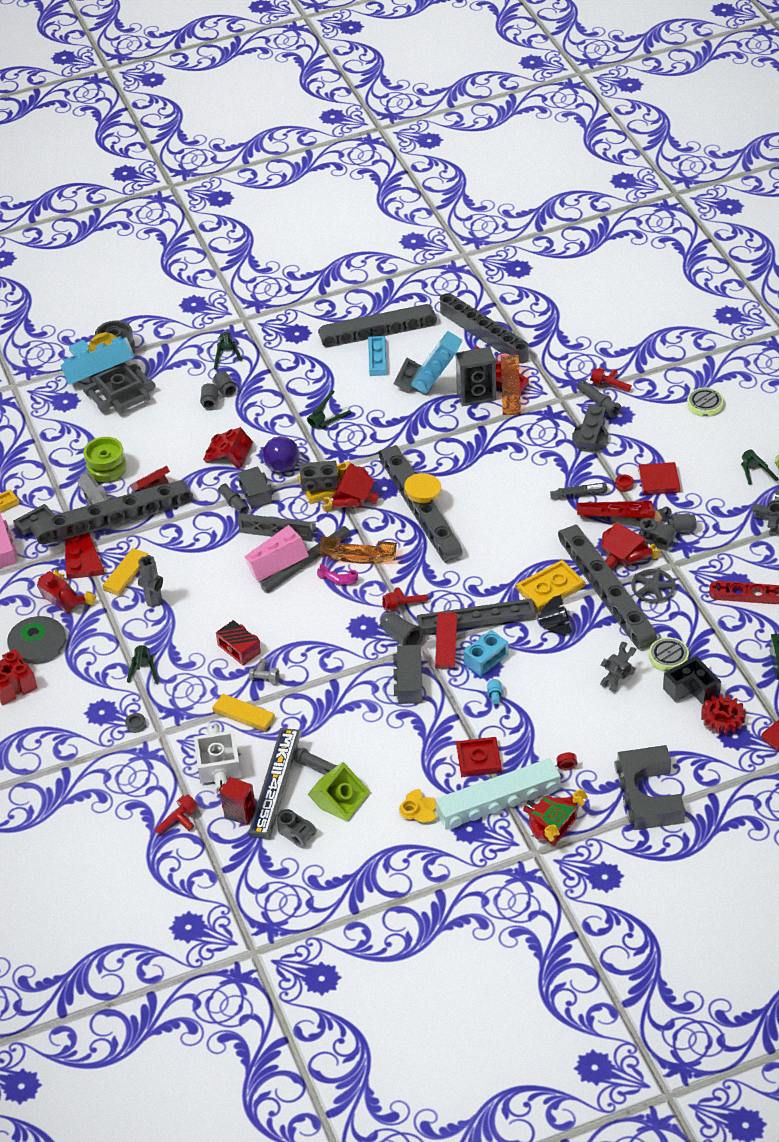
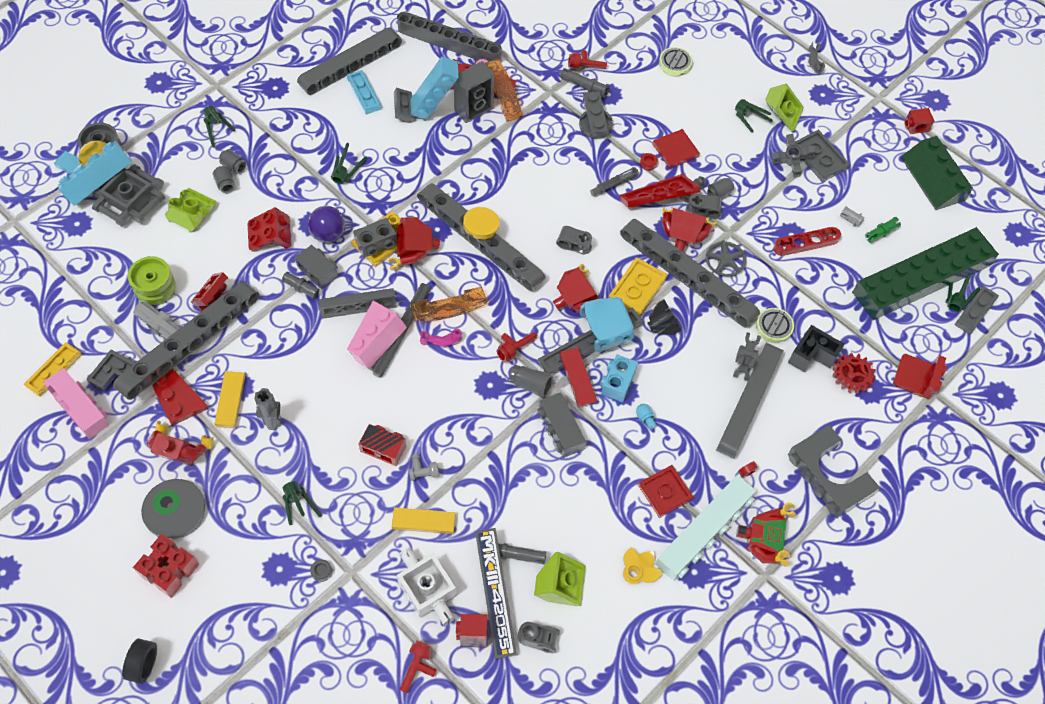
camera: 30 degrees left, 15 degrees up
none -> lime slope [165,188,217,232]
none -> red torso [552,264,600,312]
none -> dark grey piece [556,226,592,255]
none -> medium azure piece [580,297,635,352]
none -> dark grey beam [716,342,784,459]

